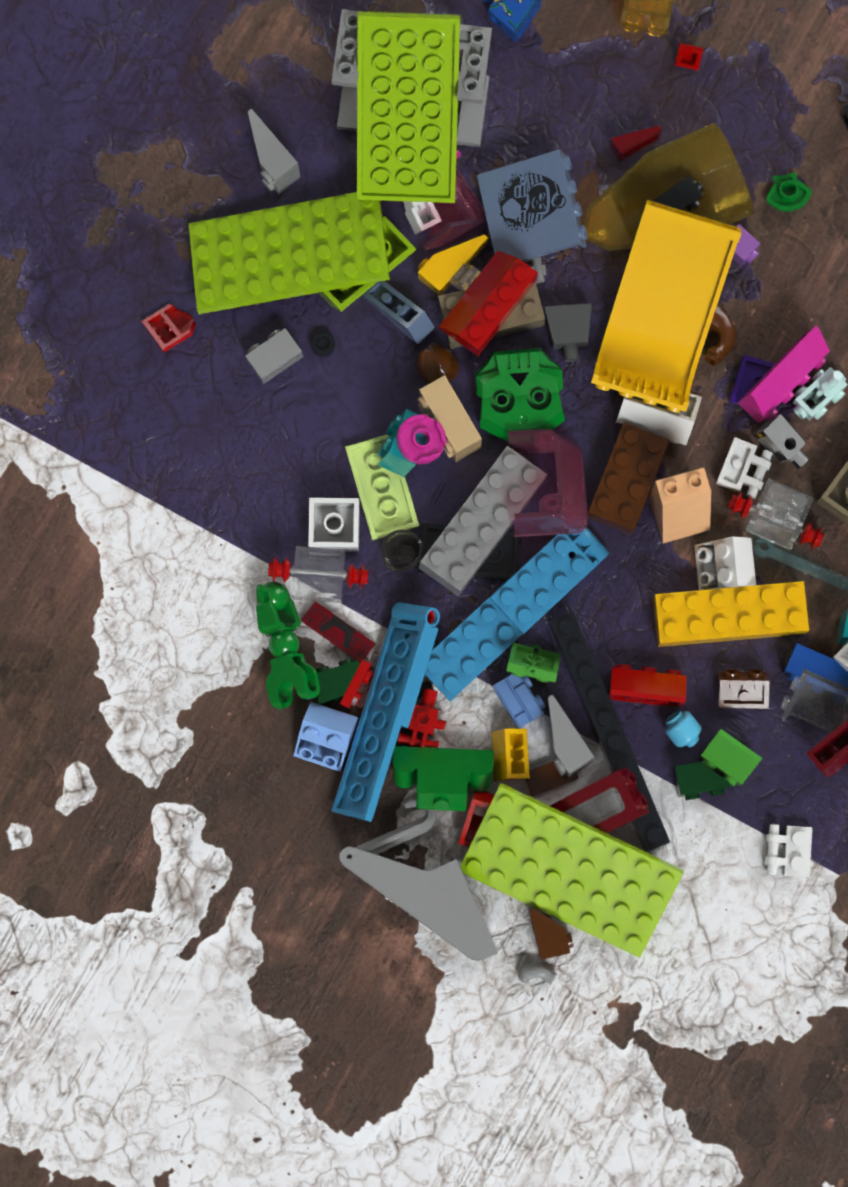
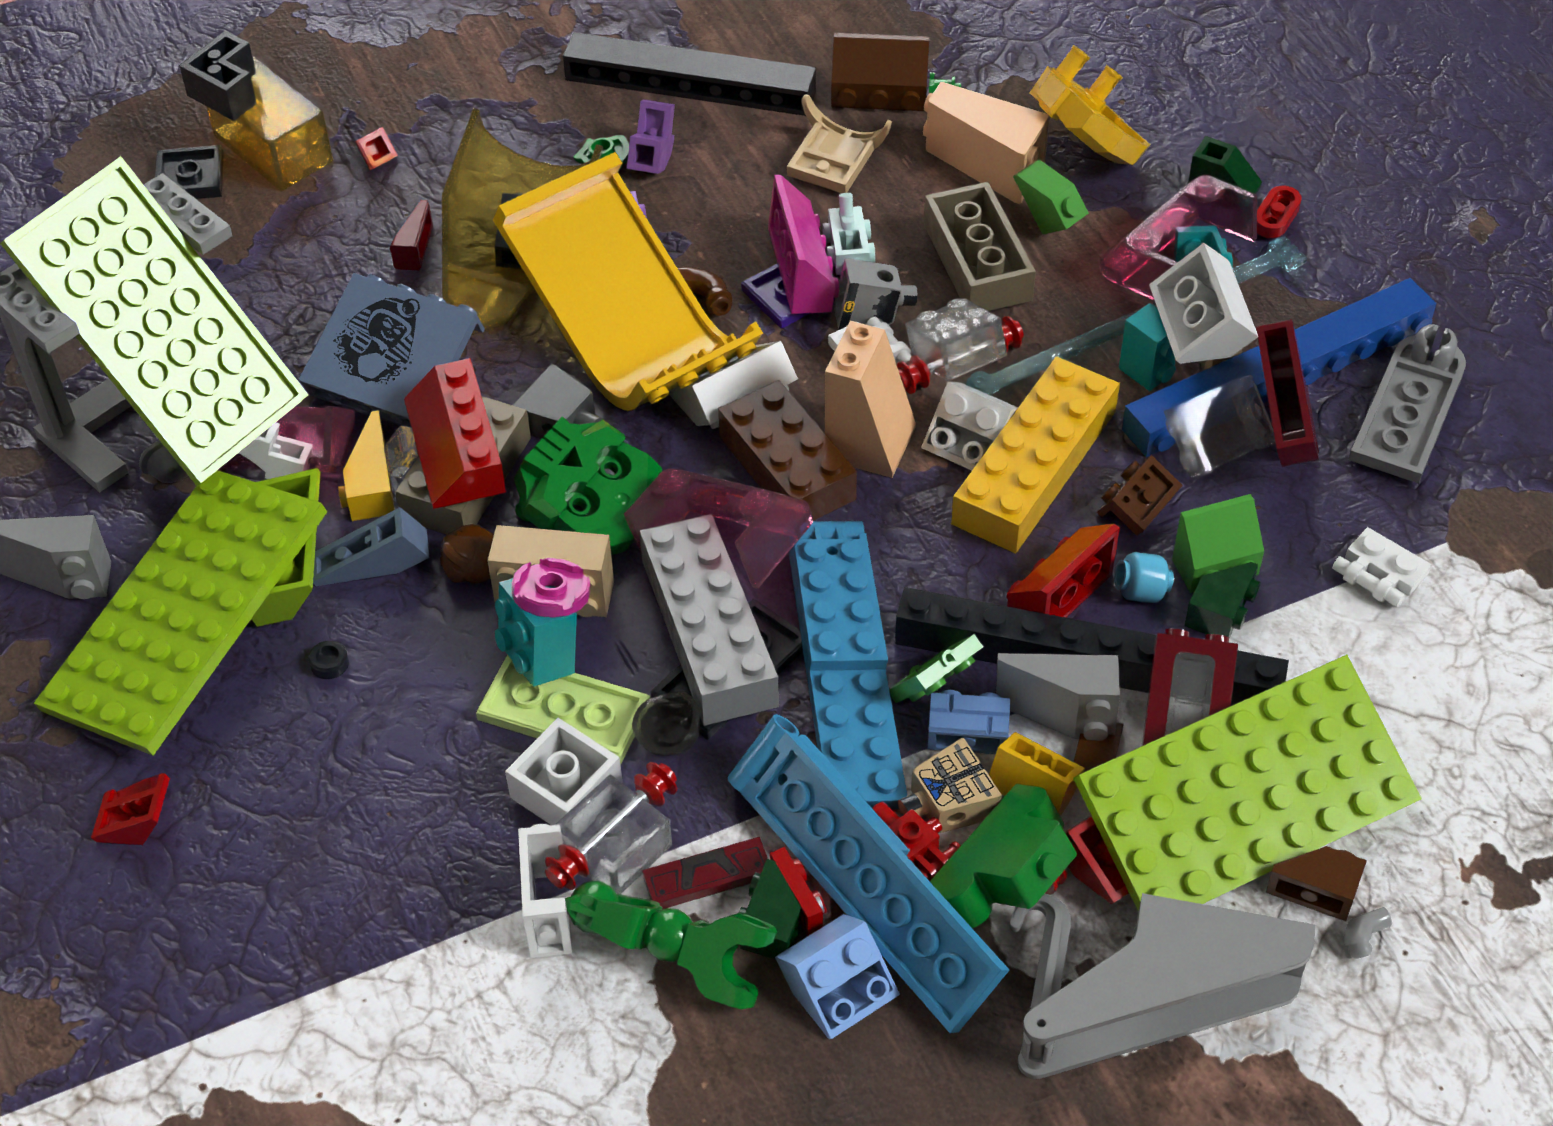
camera: 55 degrees left, 30 degrees down
light grey brick [245,328,303,384] -> none
none -> white panel [518,824,573,958]
none -> medium lavender brick [627,100,675,174]
none -> tan torso [898,738,1002,833]

